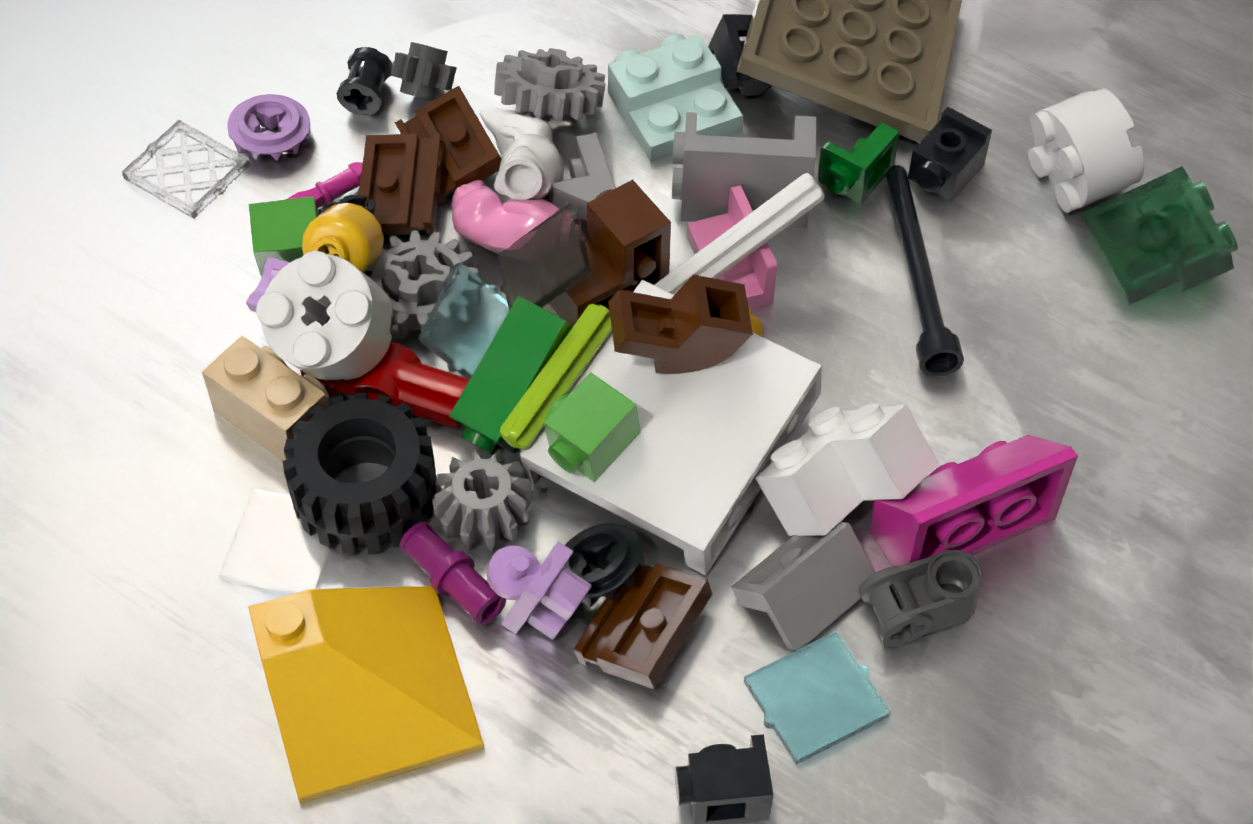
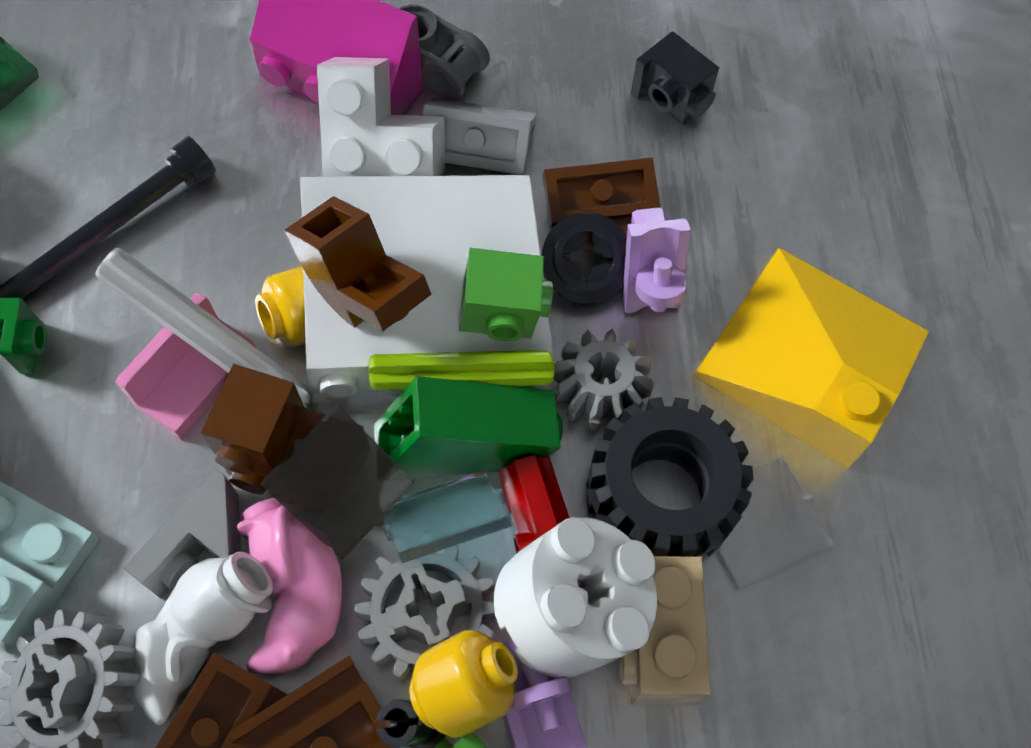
camera: 130 degrees left, 10 degrees up
magenta pin [399,522,506,626] -> none
light grey panel [672,112,817,228] -> none
clear light blue piece [744,631,891,765] -> none

